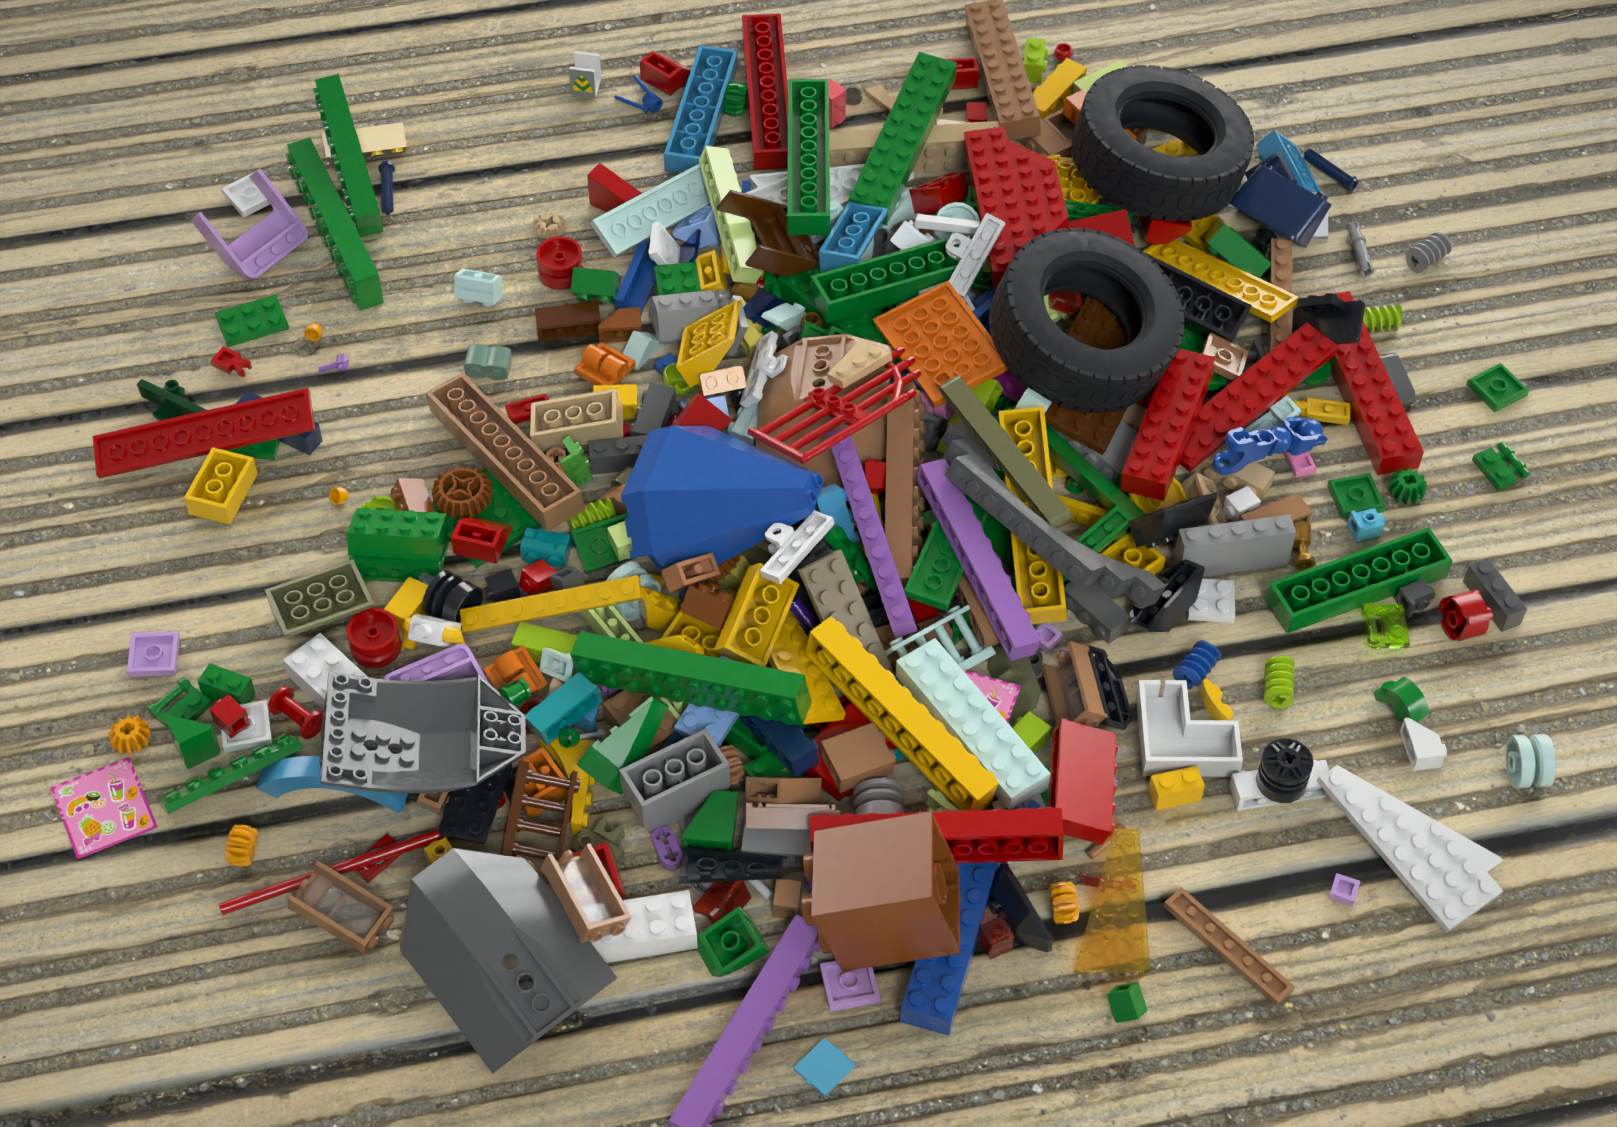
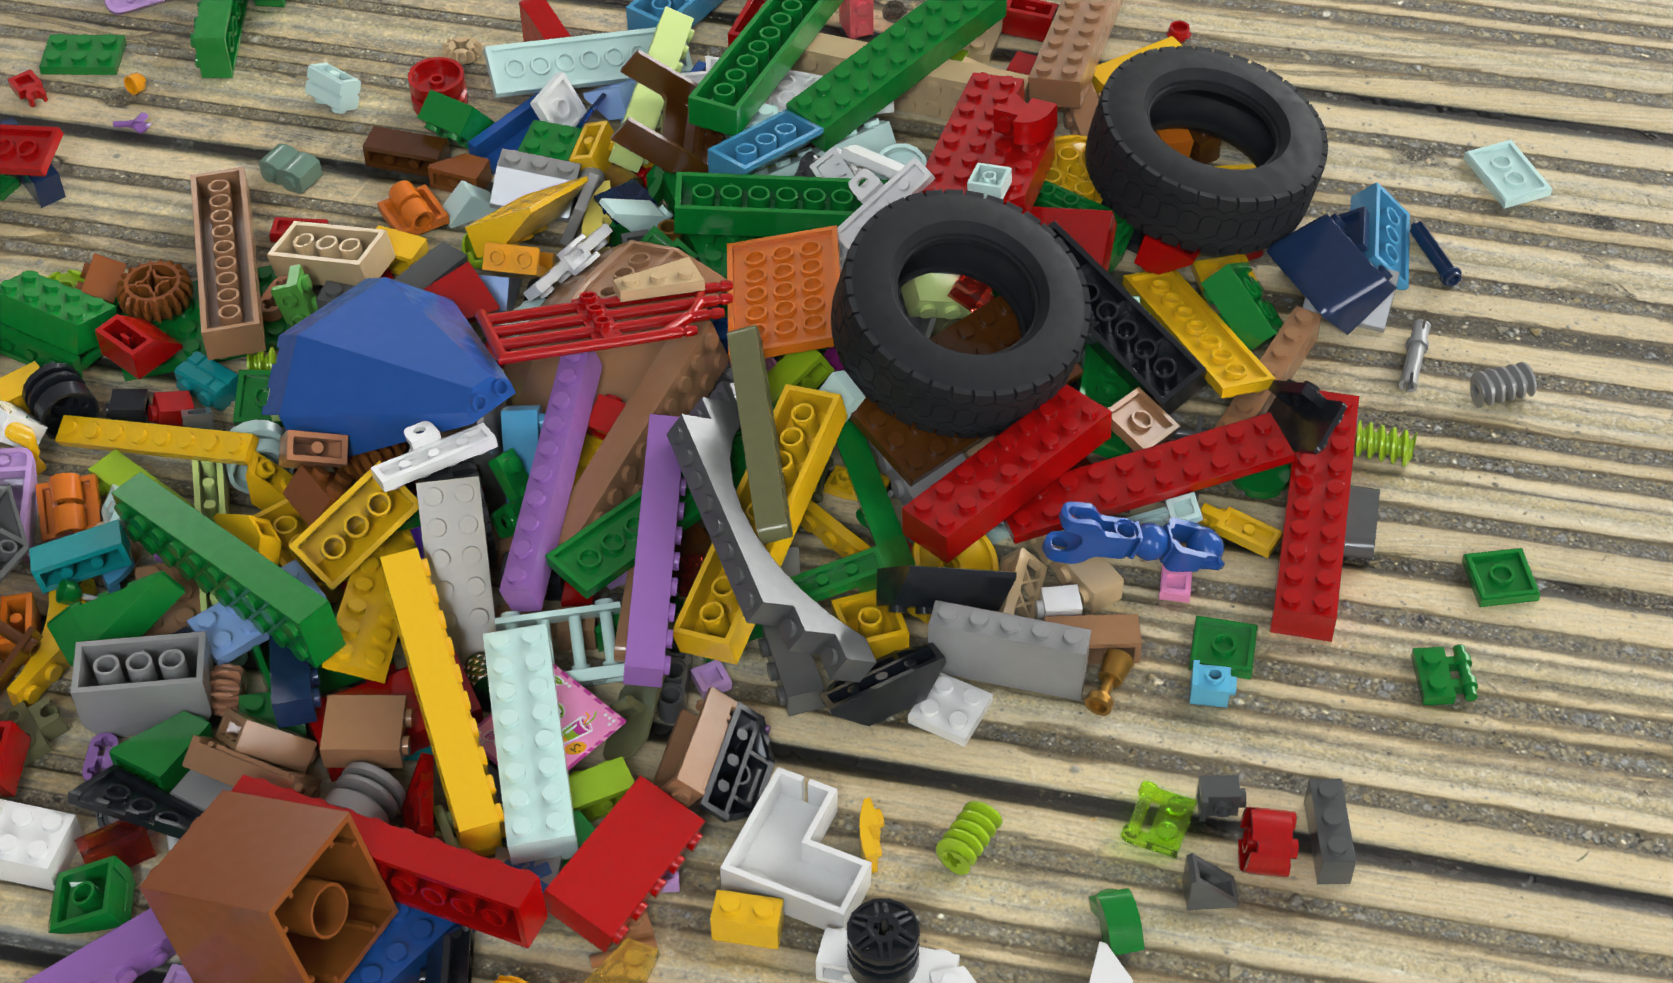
camera: 25 degrees right, 5 degrees down
light orange hinge [329,487,349,505] -> none
green piece [497,678,531,707] -> none
red wedge [909,171,969,215] -> none
lime brick [1023,37,1049,84] -> none
blue piece [1173,640,1222,689] -> none
black bush [1251,229,1278,255] -> none
green brick [1265,527,1453,633] -> none
green gear [1388,467,1427,505] -> none
none -> red wing [400,752,436,838]
none -> light aqua piece [967,162,1012,199]
none -> red brick [993,98,1058,145]
none -> dark grey slope [1182,853,1239,910]
none -> light aqua tile [1464,140,1552,209]

